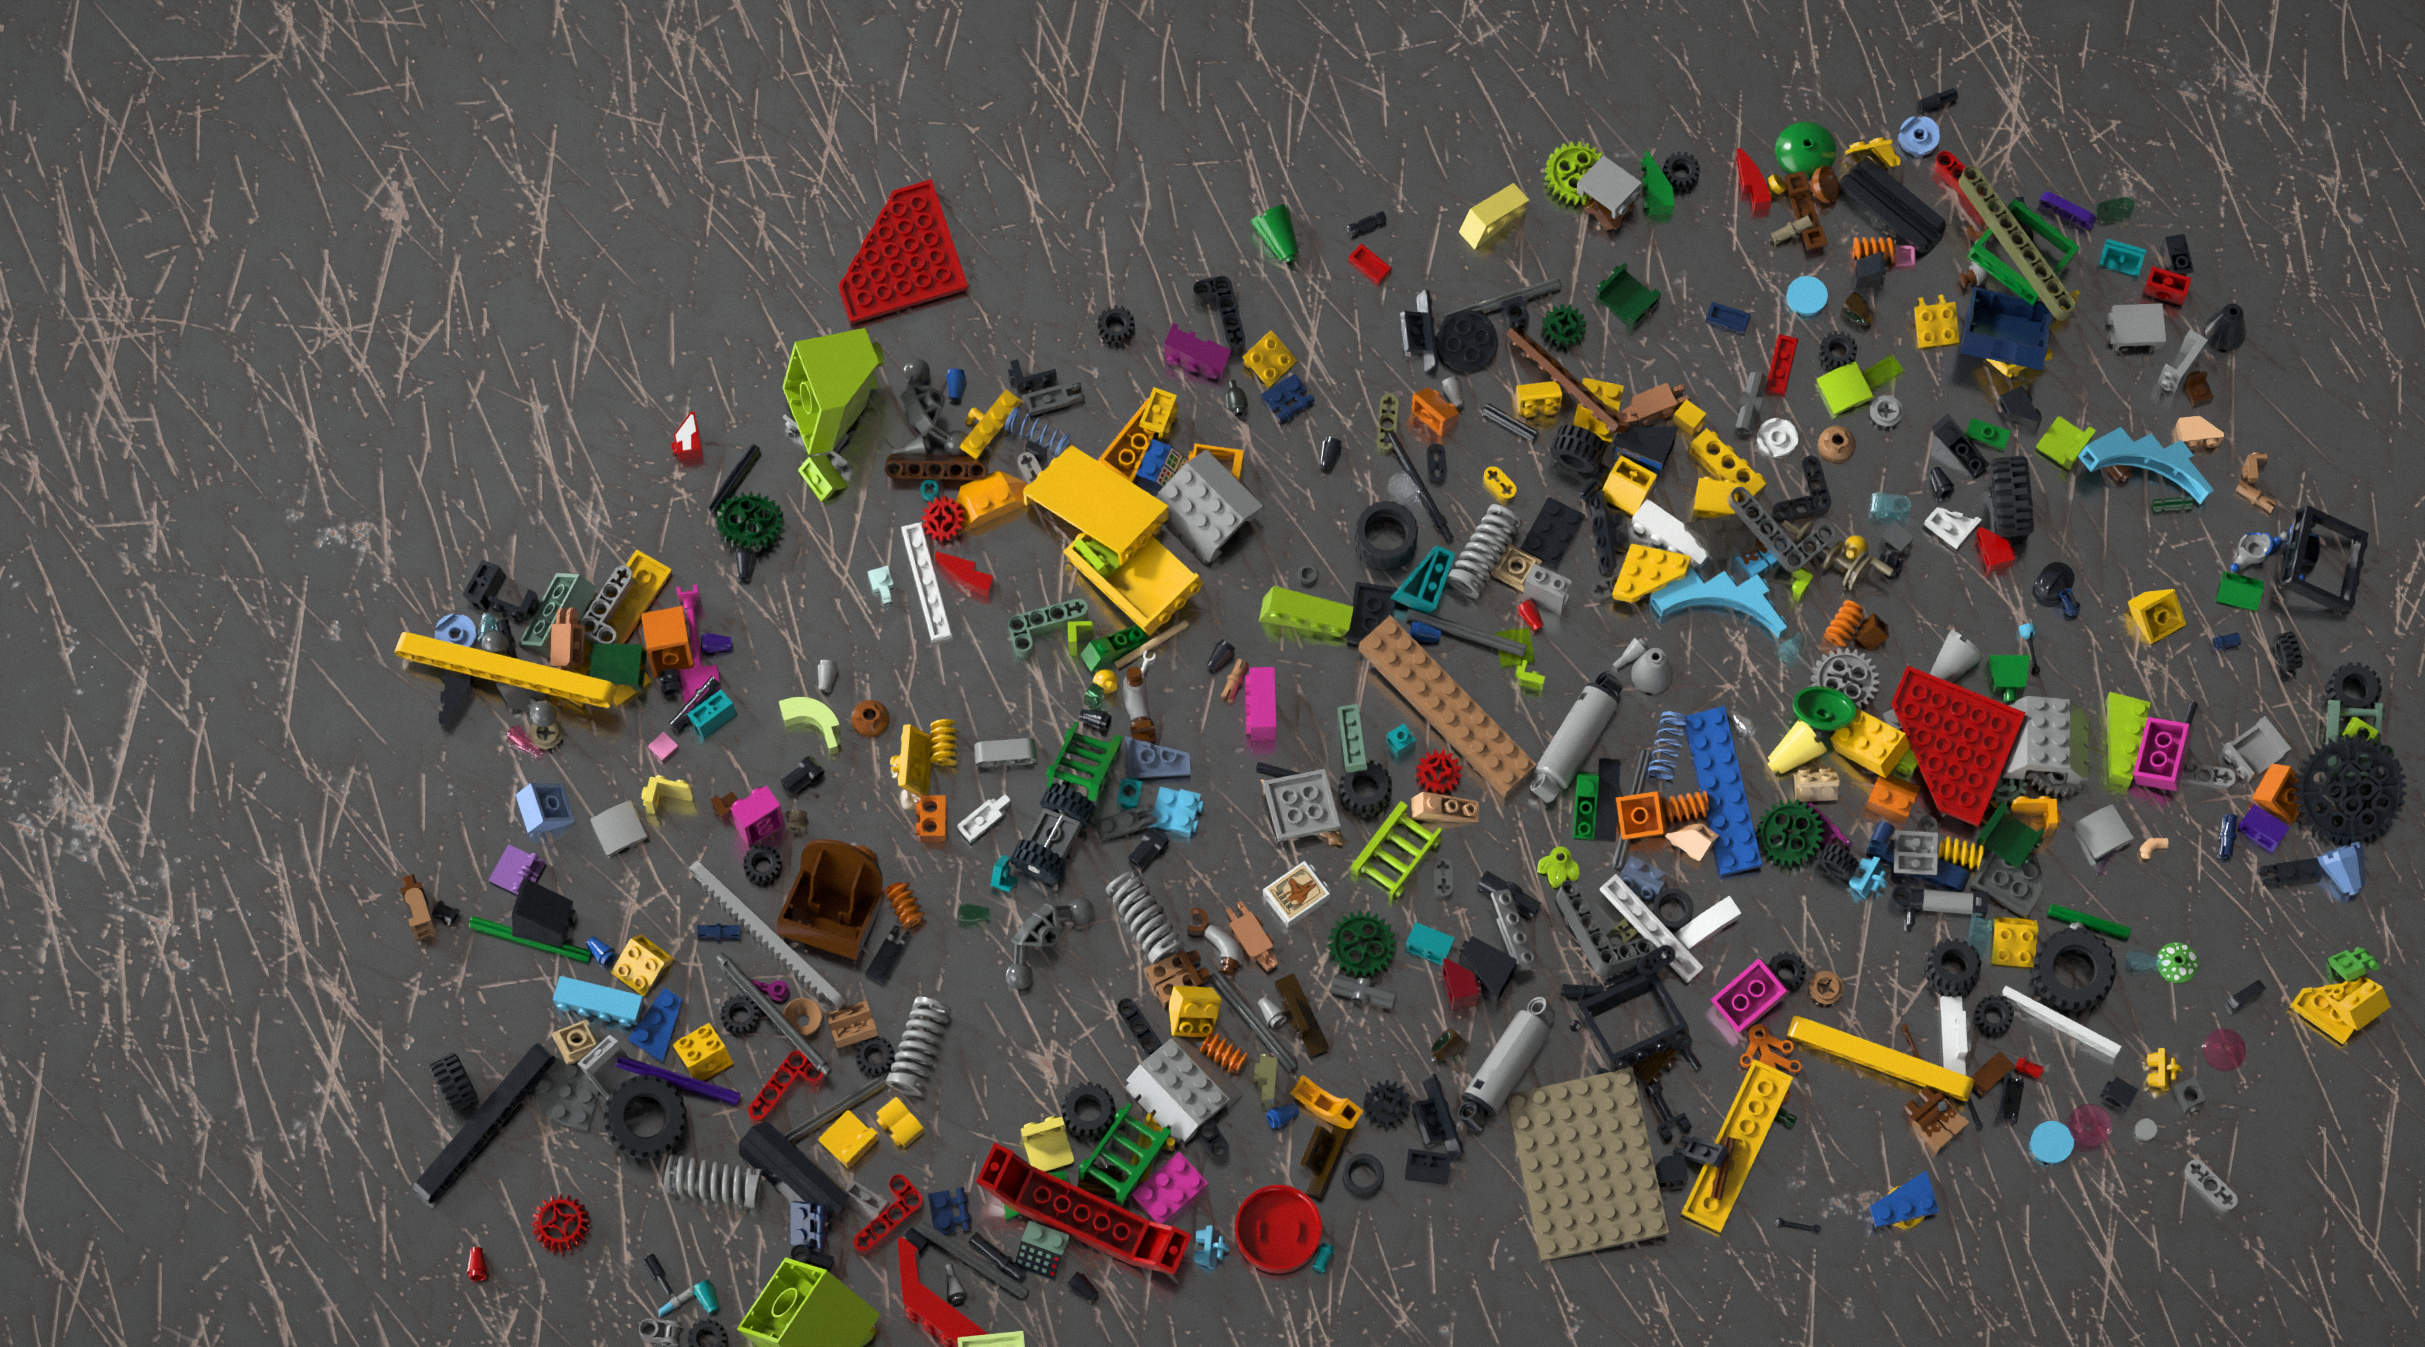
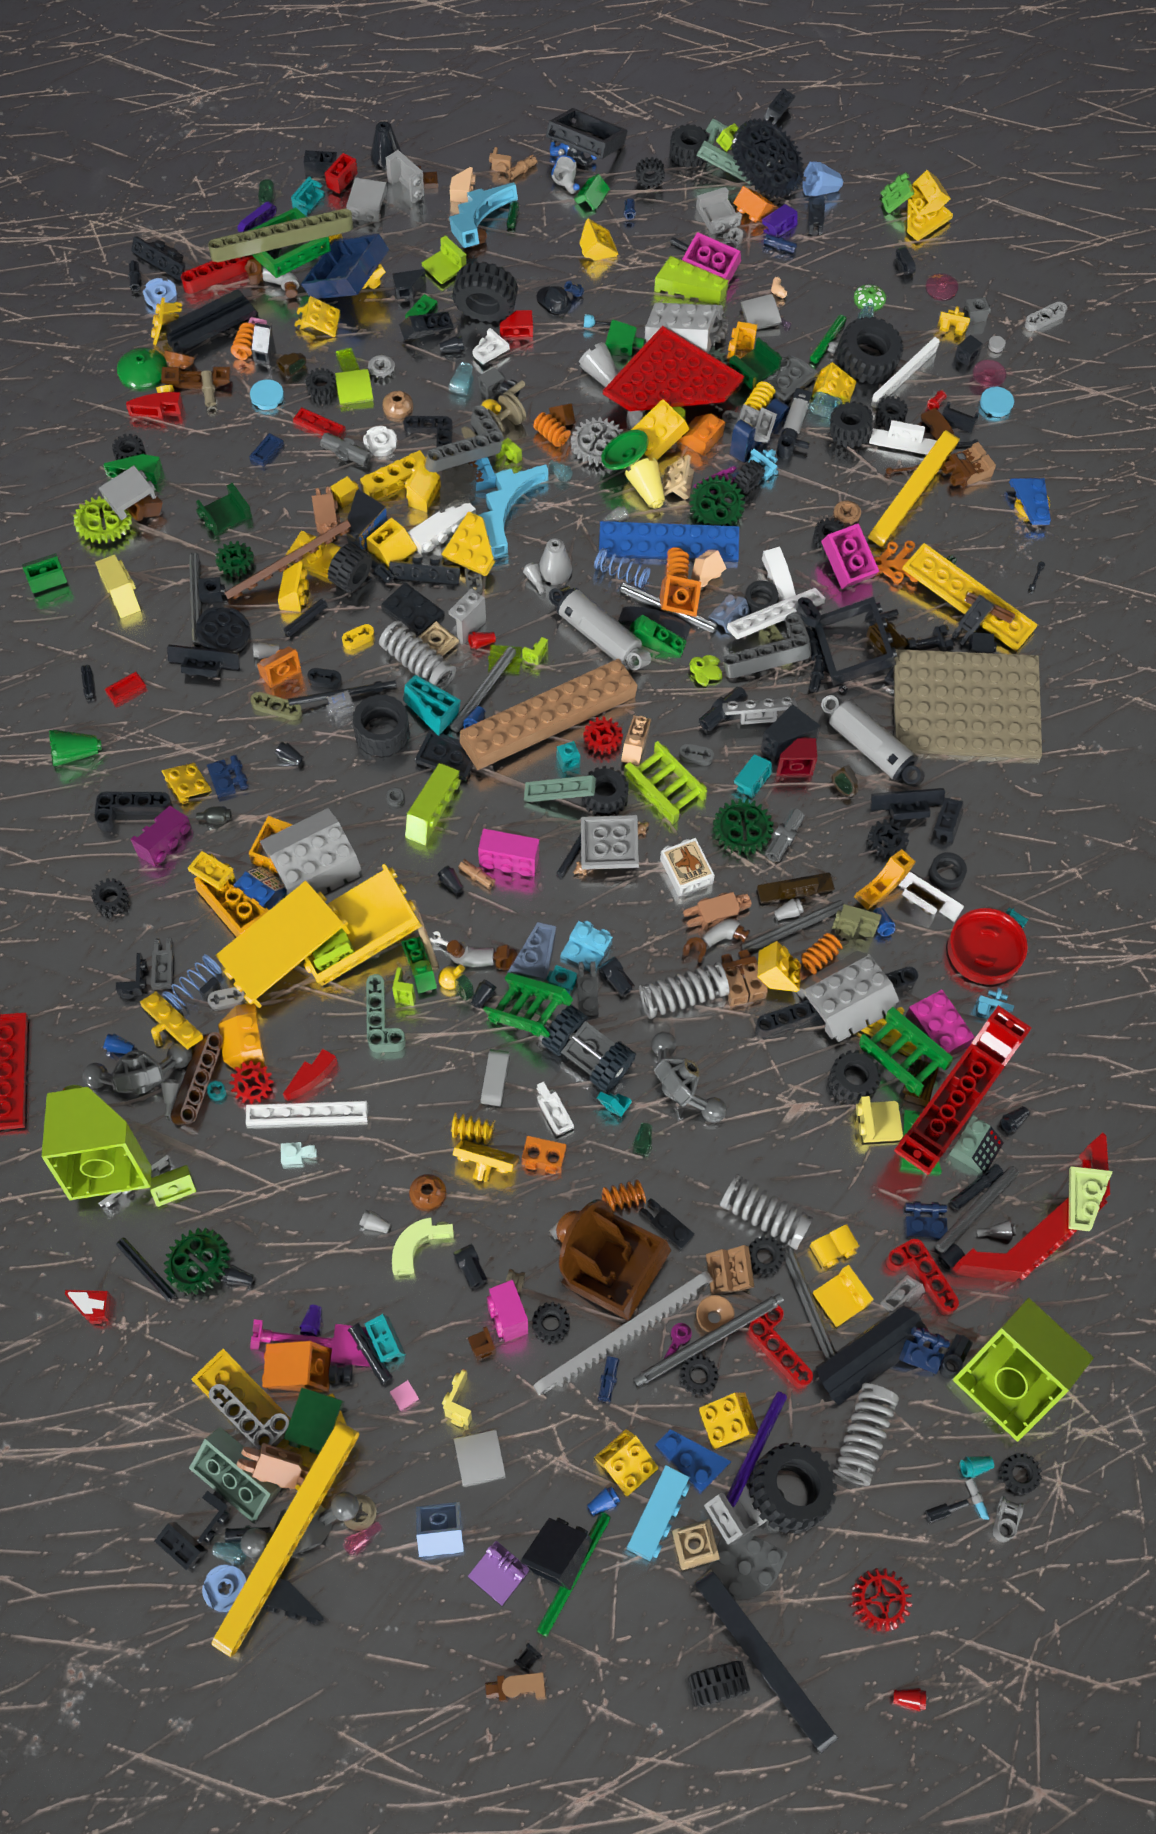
camera: 80 degrees left, 5 degrees down
none -> green slope [22,553,67,594]
none -> black bracket [131,236,185,281]

